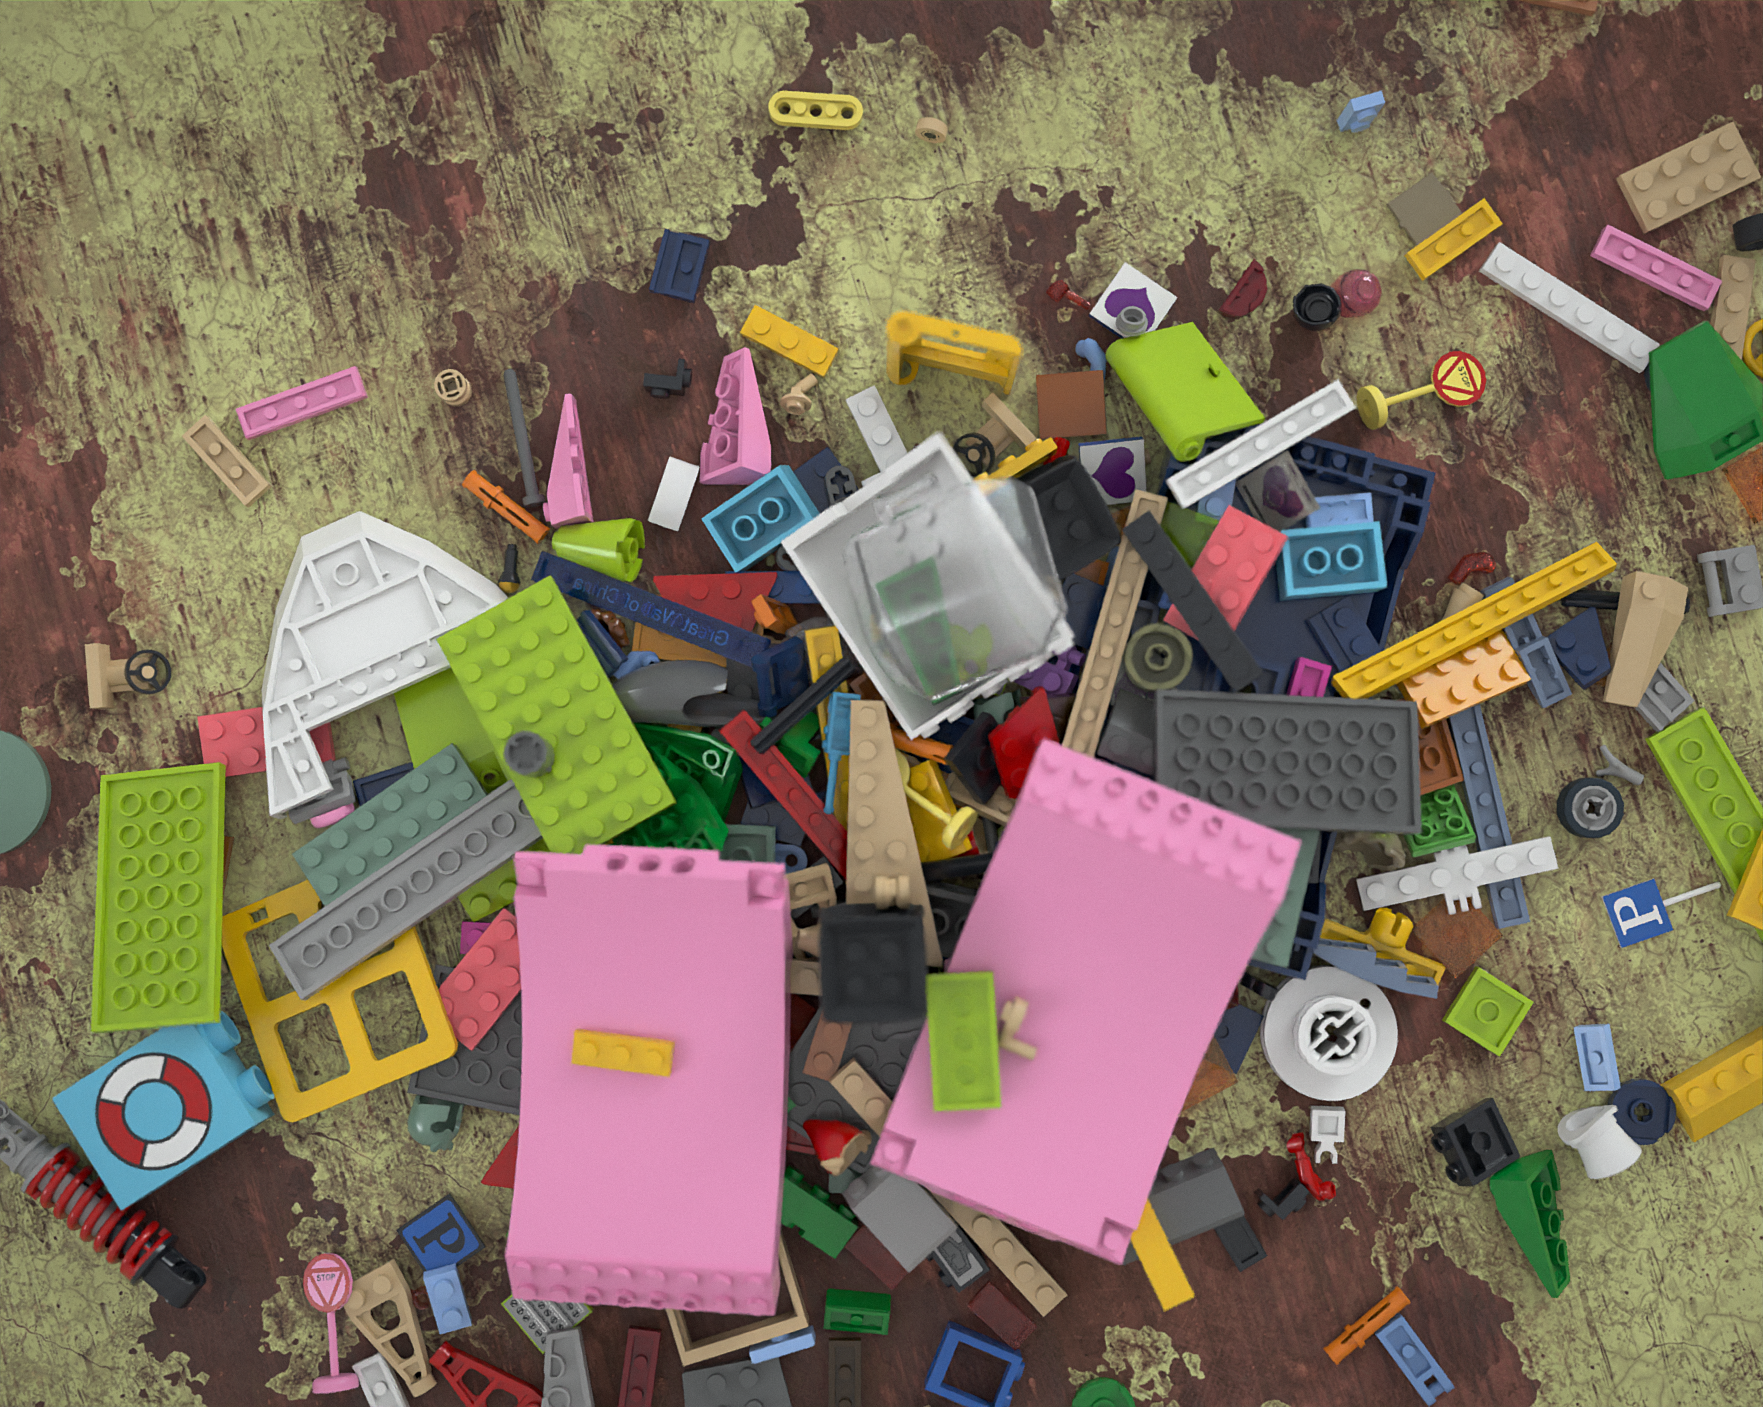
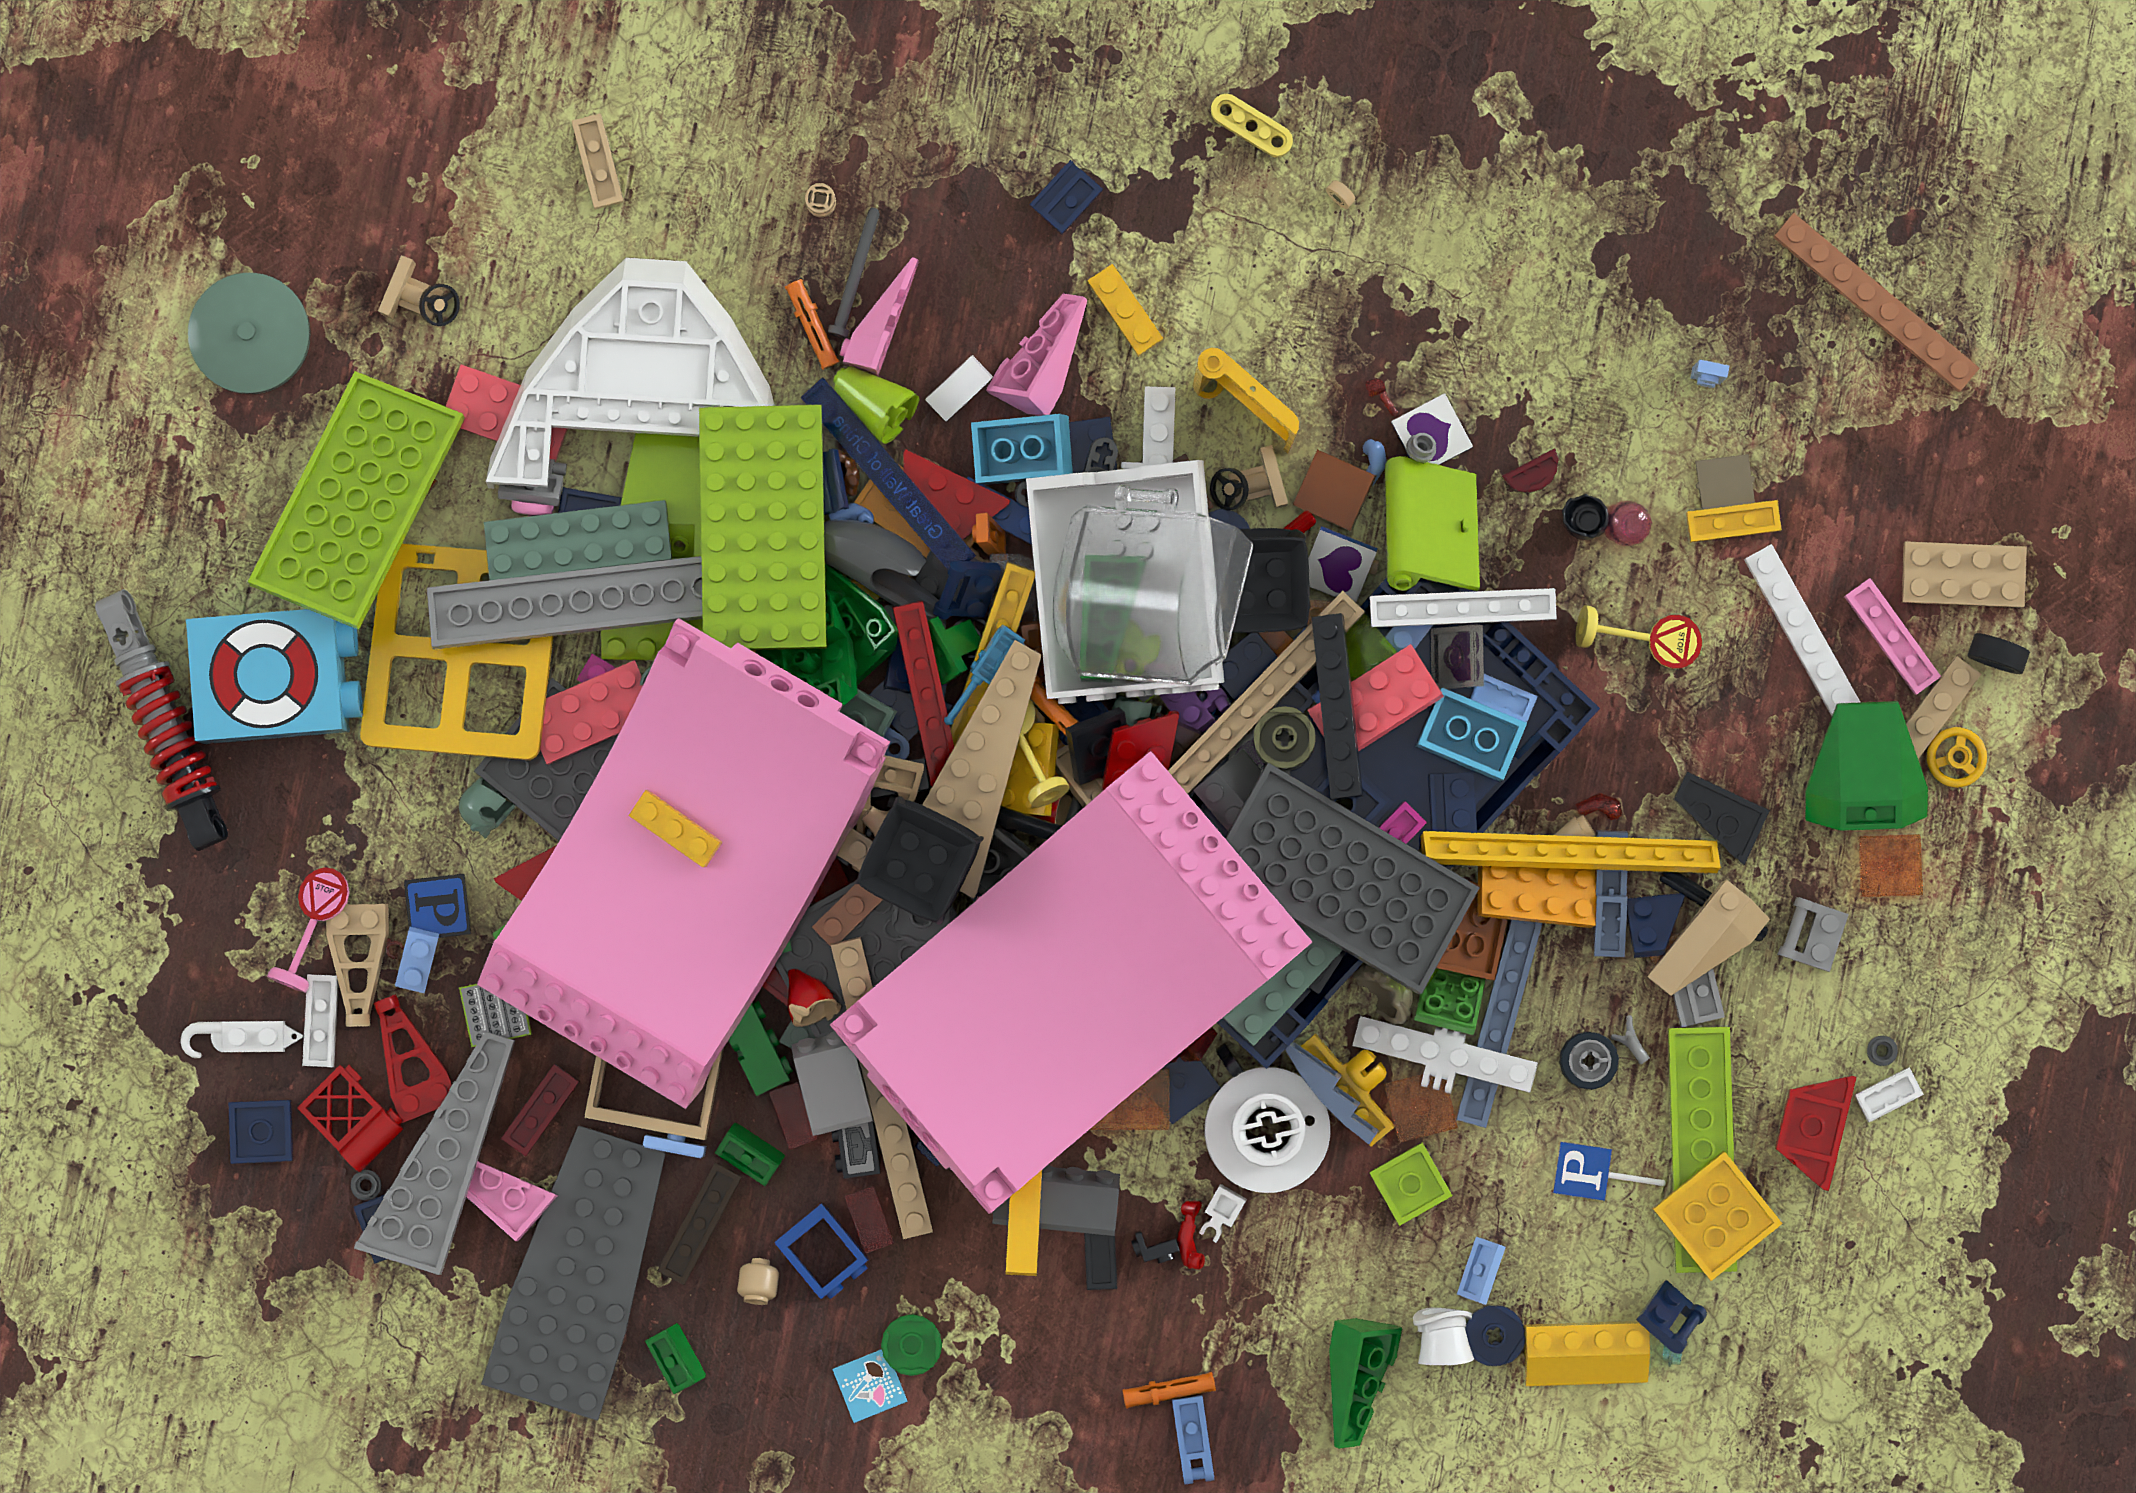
camera: 25 degrees right, 0 degrees up
bright pink tile [236,366,368,440] -> none
black piece [498,544,521,593] -> none
dark grey piece [504,731,555,778] -> none
black bracket [643,358,692,399] -> none
black axle [750,658,856,755] -> none
tan plate [780,374,818,415] -> none
tan wheel [876,875,910,909] -> none
lime plate [927,971,1002,1112] -> none
yellow plate [973,437,1058,498] -> none
tan plate [997,996,1037,1060] -> none
black plate [1430,1098,1521,1187] -> none
none -> black wing [1673,772,1770,866]

